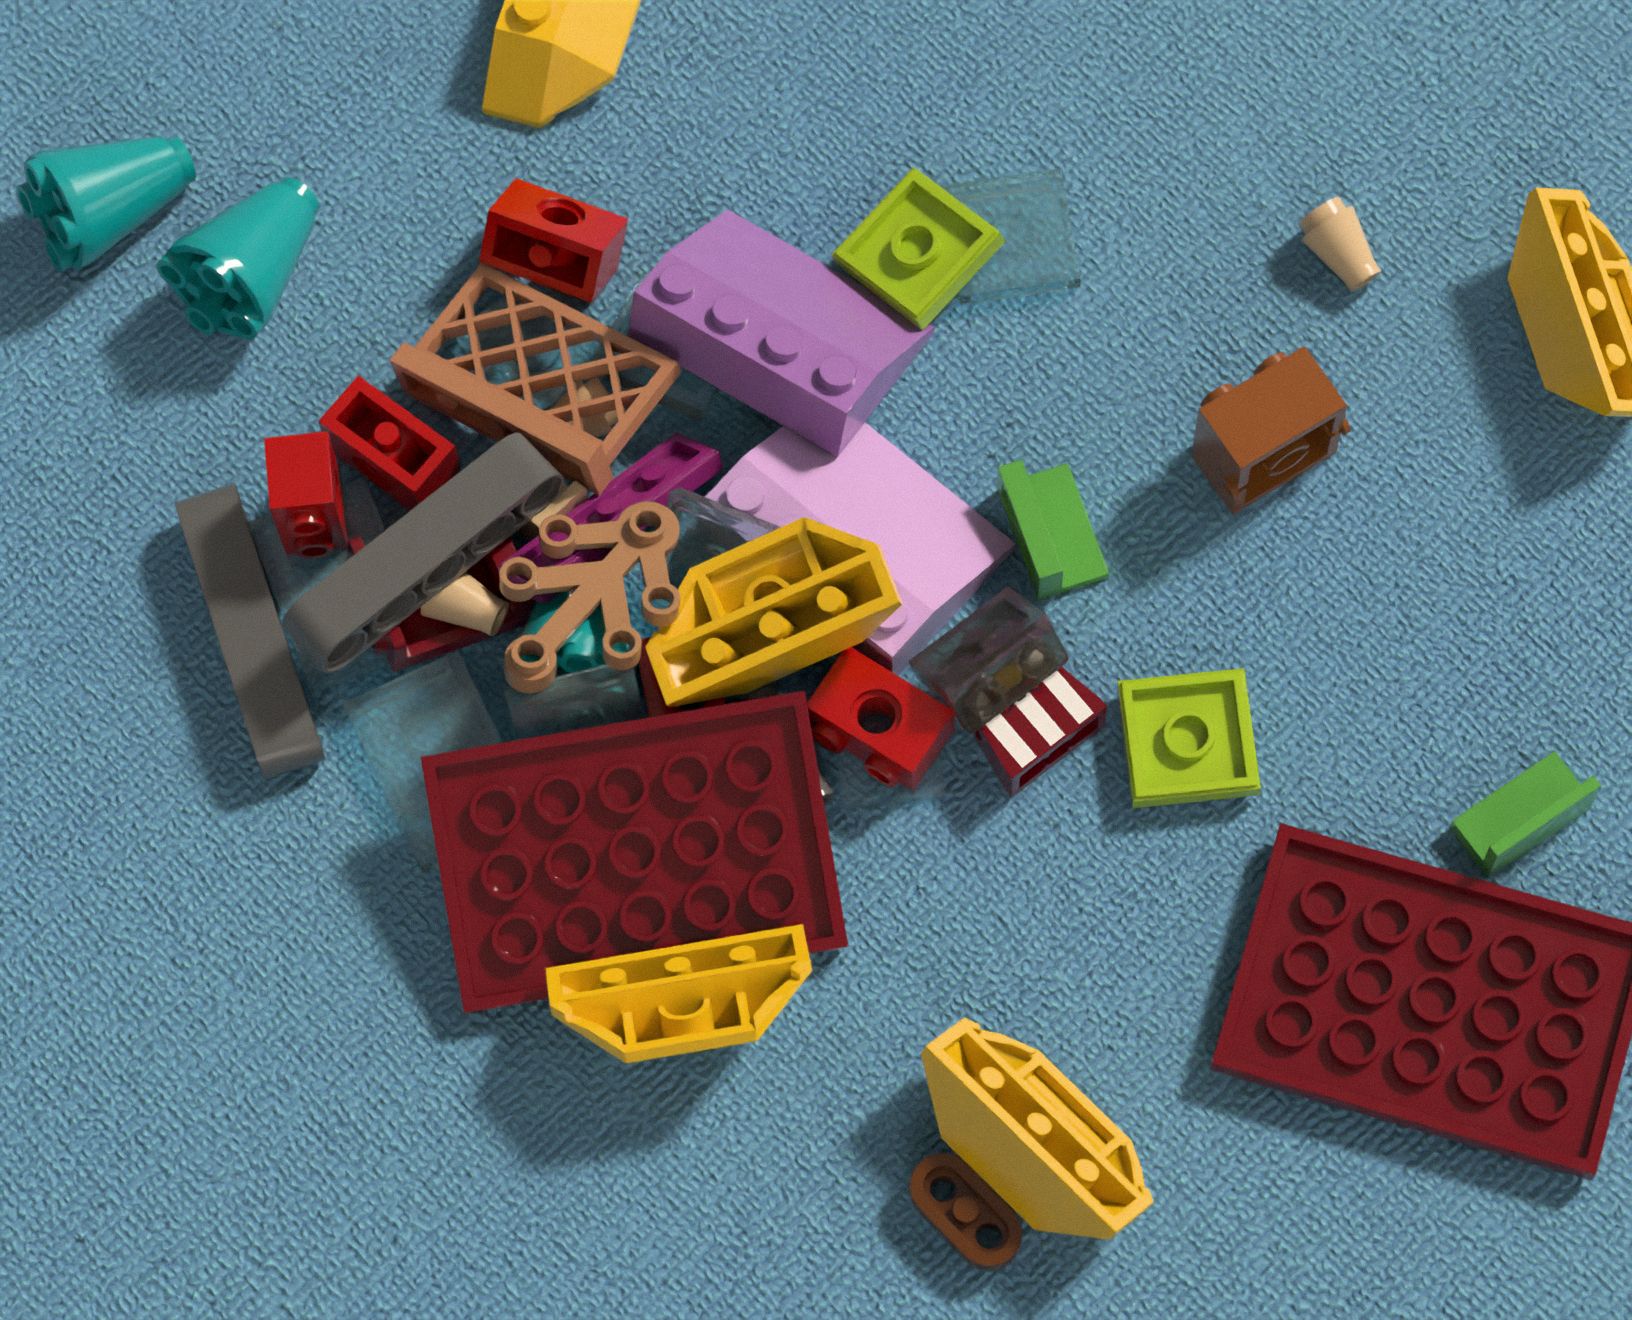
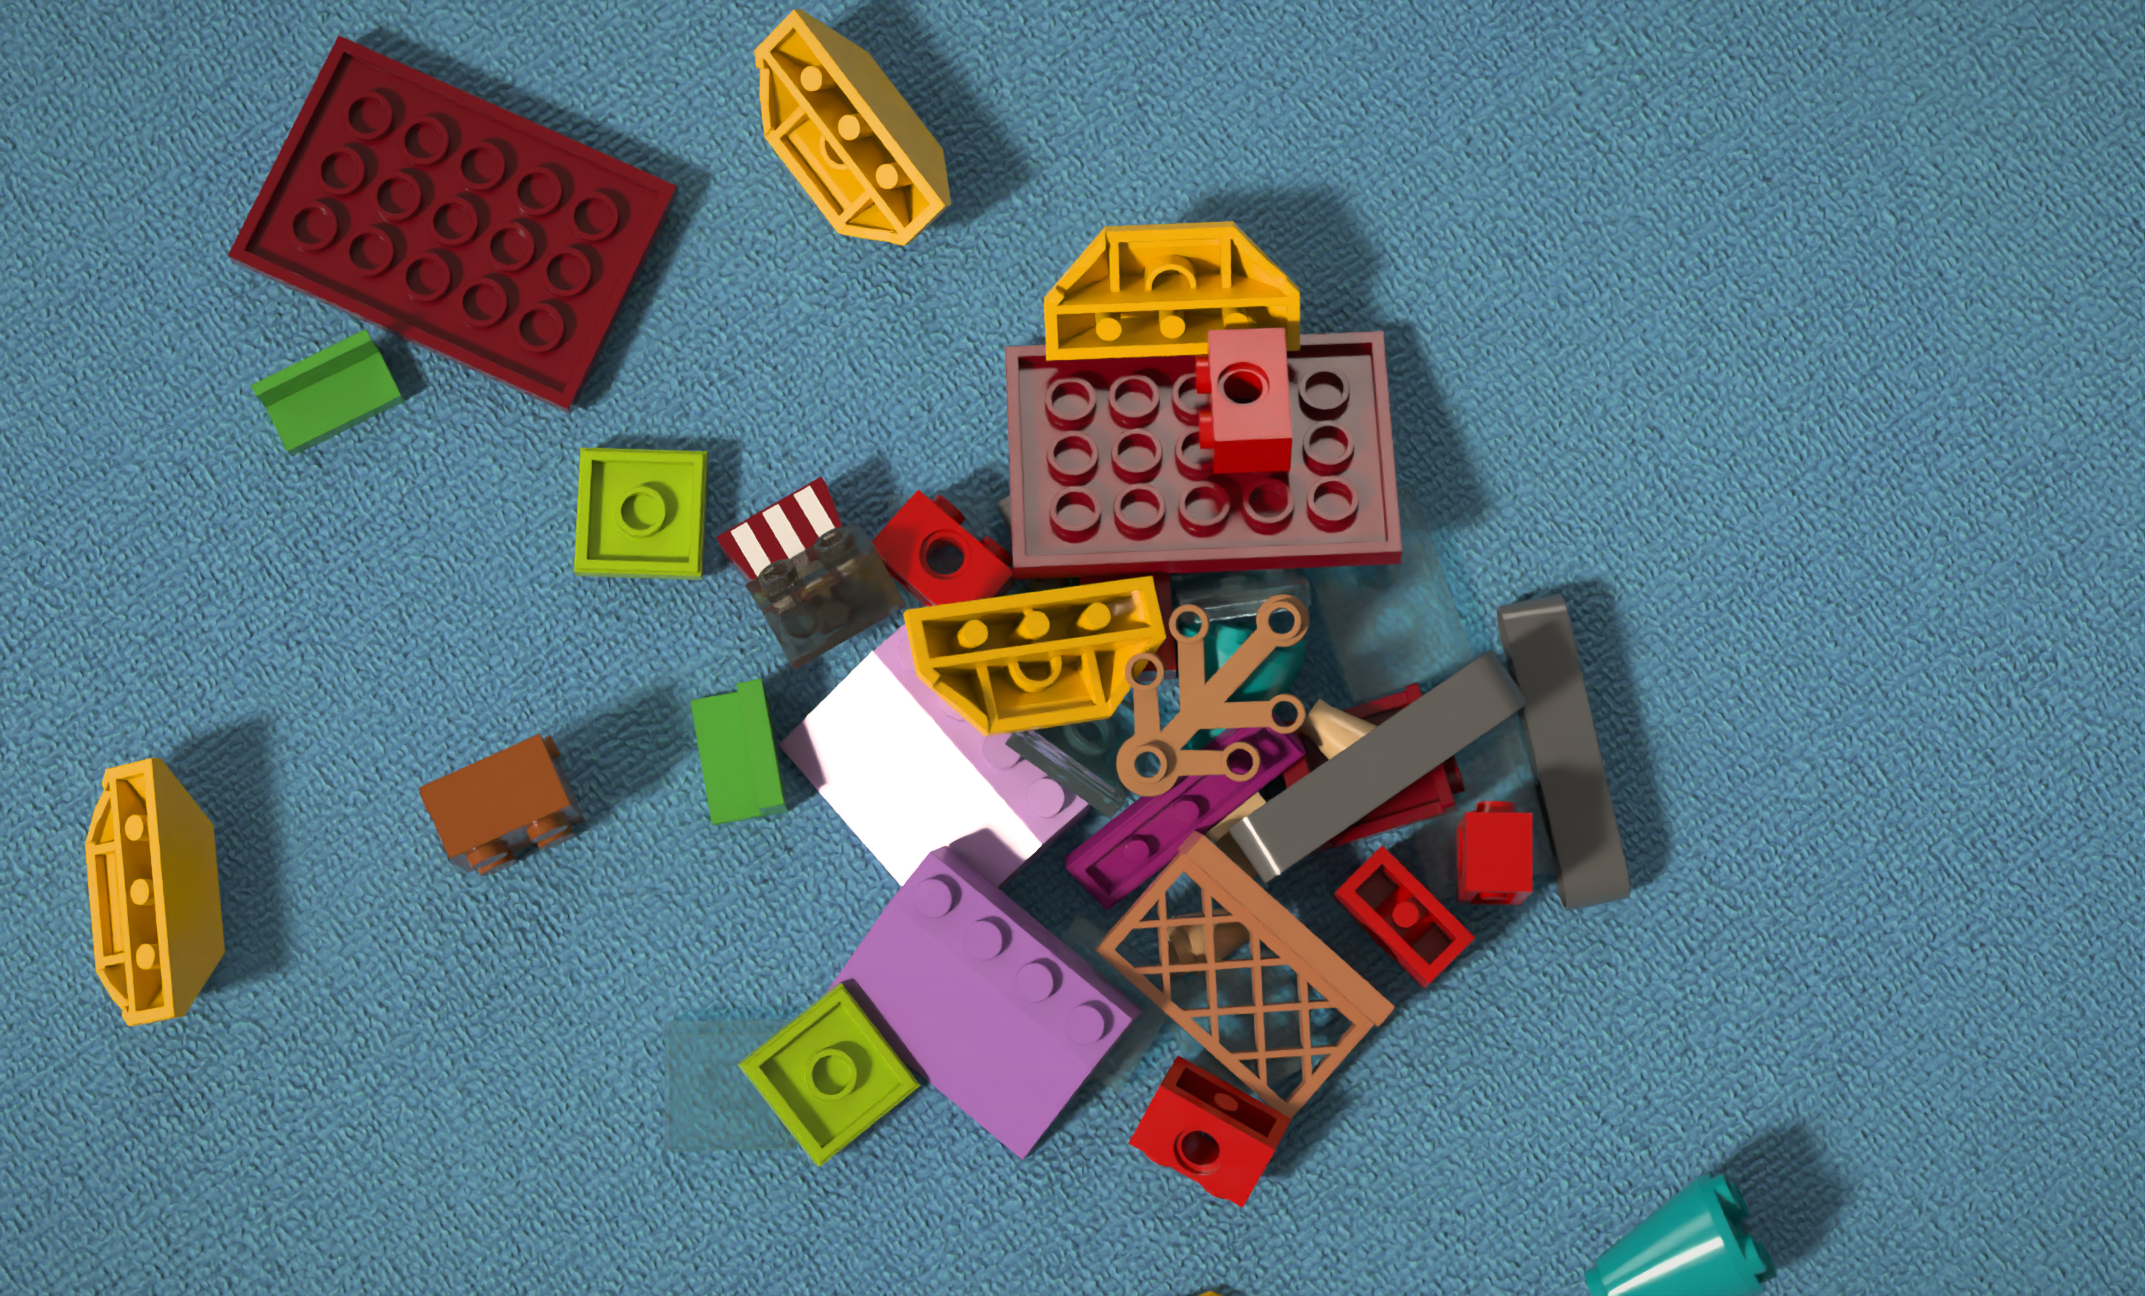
camera: 175 degrees left, 10 degrees up
teal cone [156,177,319,340] -> none
reddish brown plate [910,1153,1022,1271] -> none
tan cone [1298,197,1382,292] -> none
none -> brick [1195,327,1292,474]

